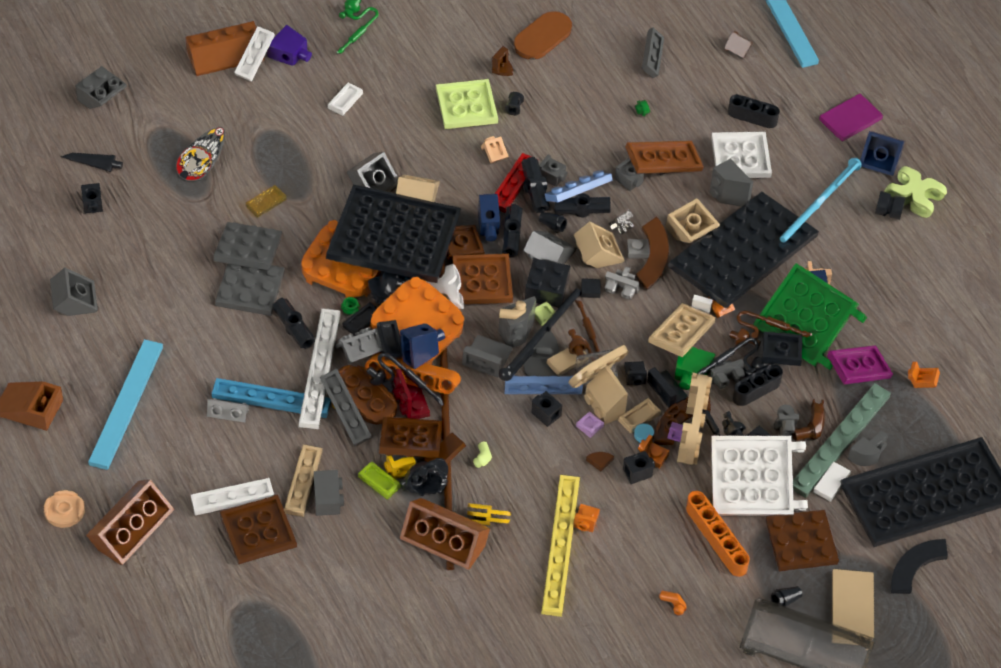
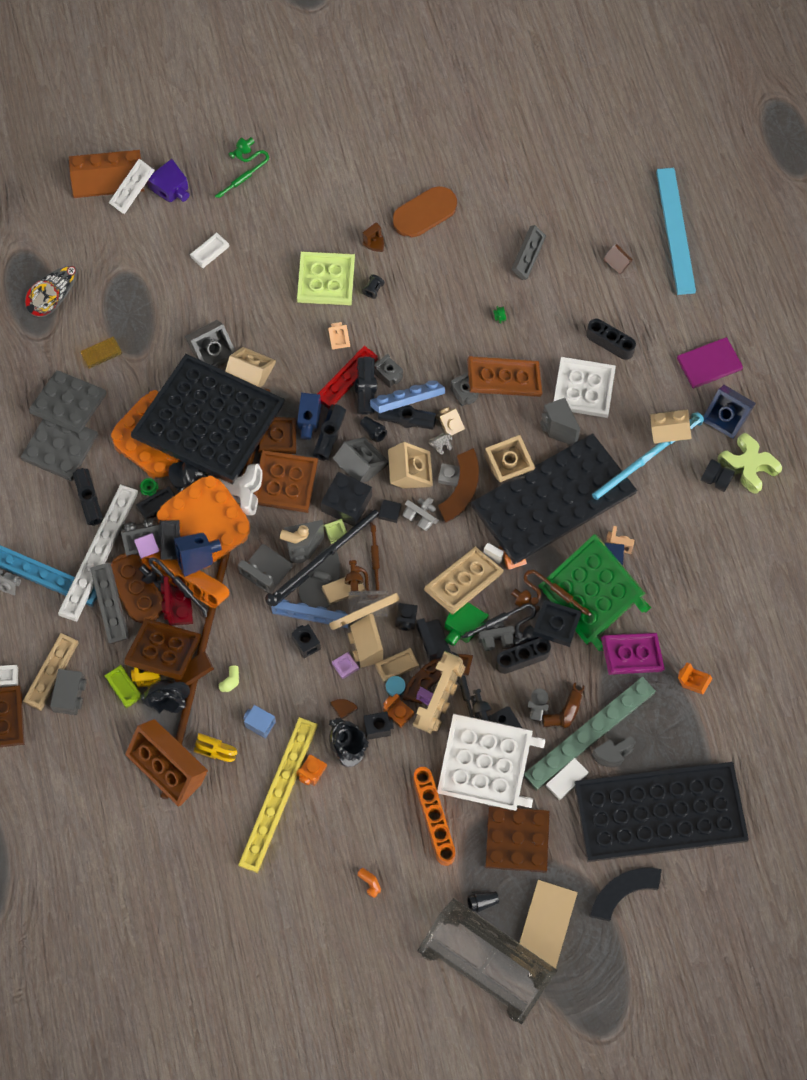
camera: 15 degrees right, 15 degrees up
none -> lavender tile [134,533,159,558]
none -> medium blue brick [243,705,276,739]
none -> black hair [329,718,369,767]
none -> tan bracket [436,407,465,437]
none -> tan slope [650,410,692,444]

